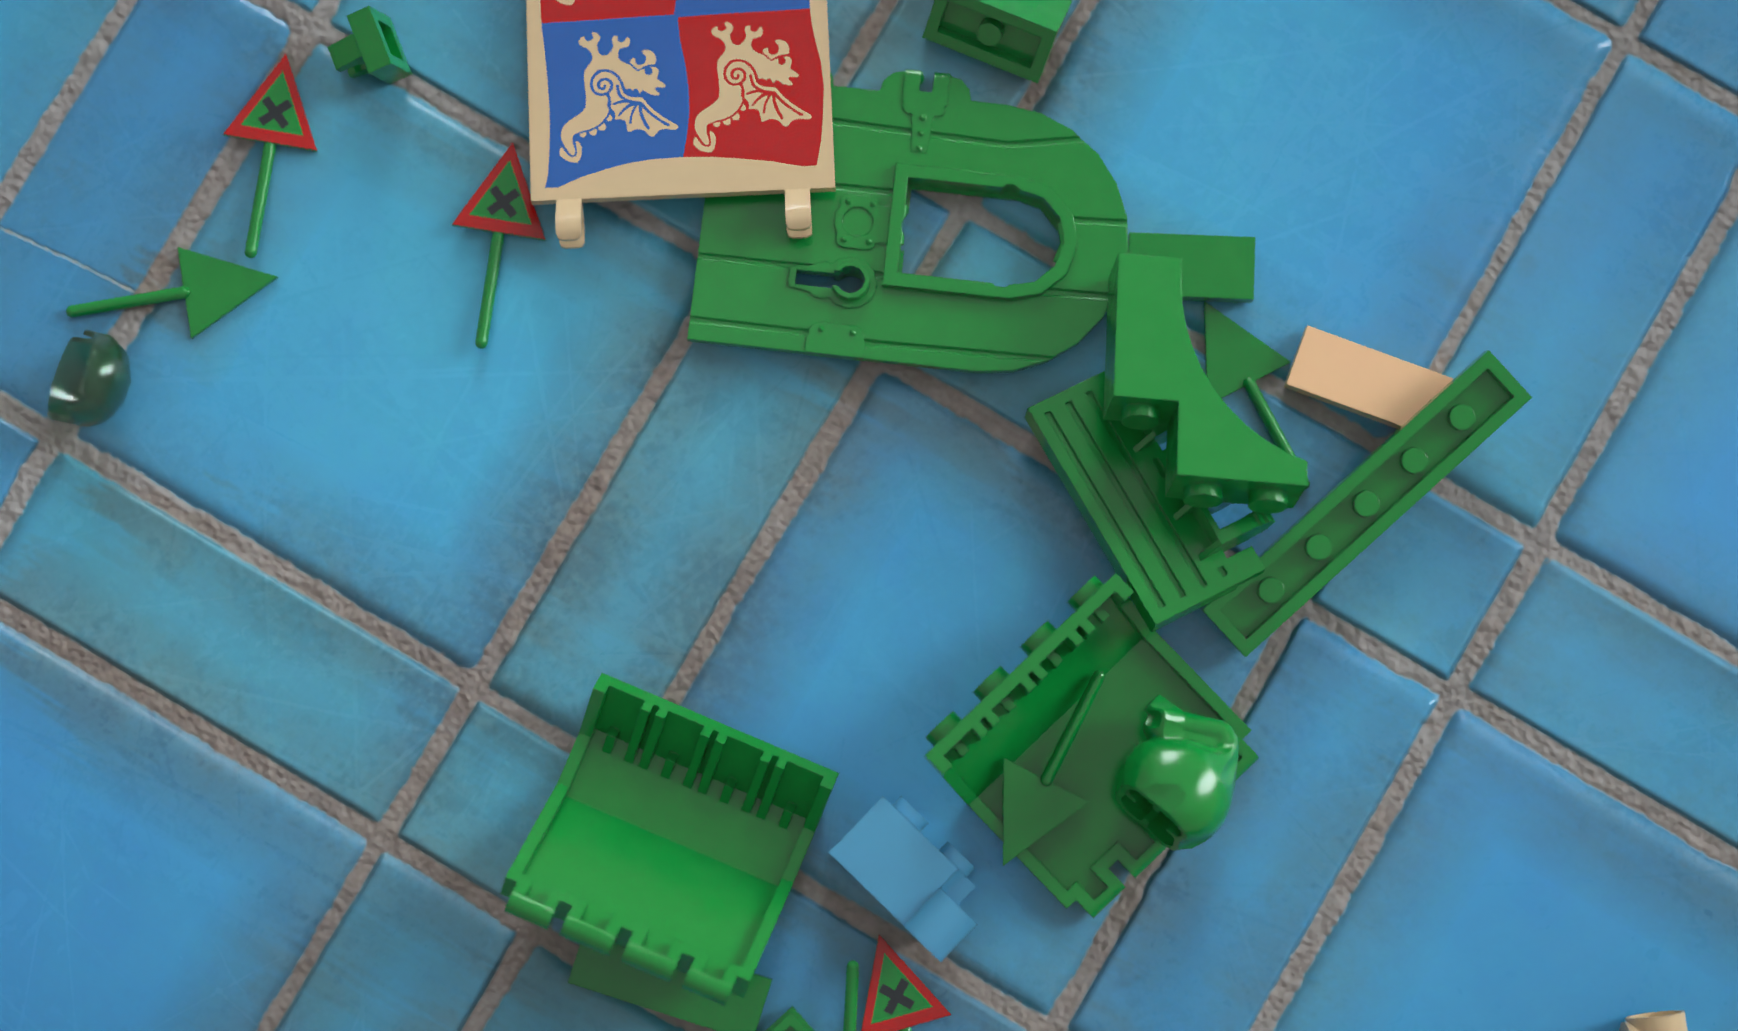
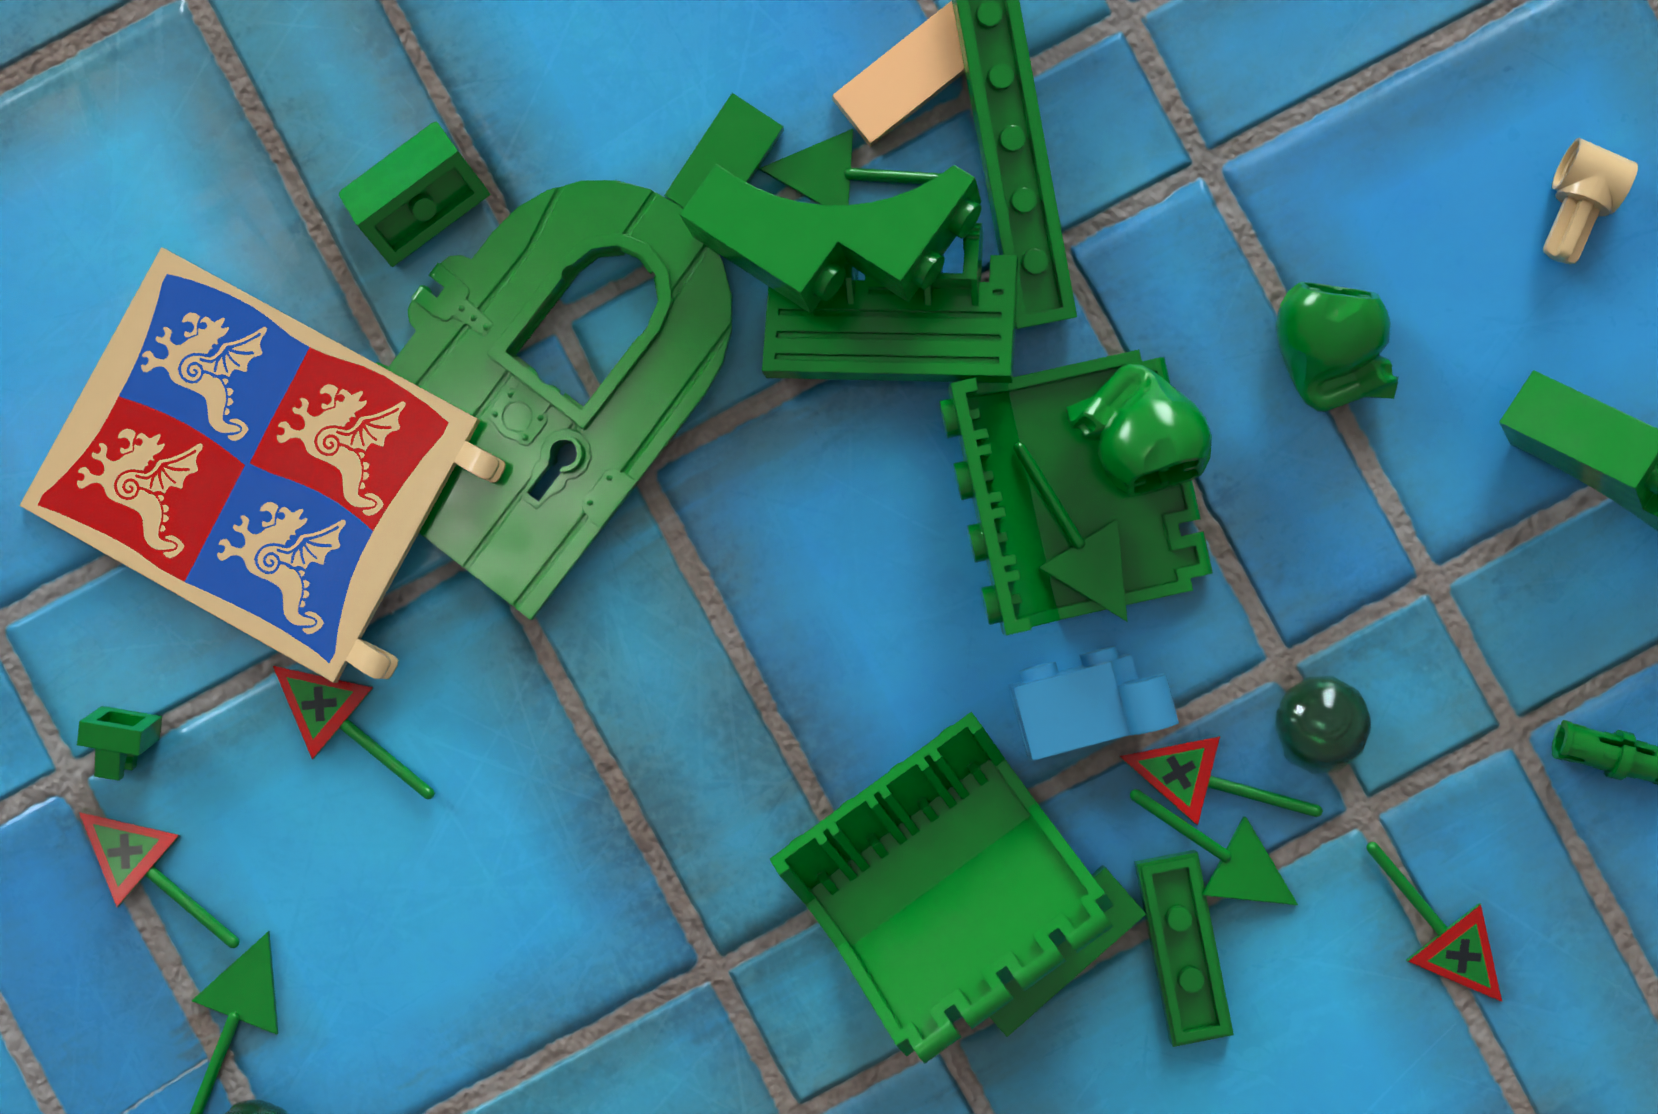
camera: 65 degrees left, 5 degrees up
none -> green piece [1276,282,1399,412]

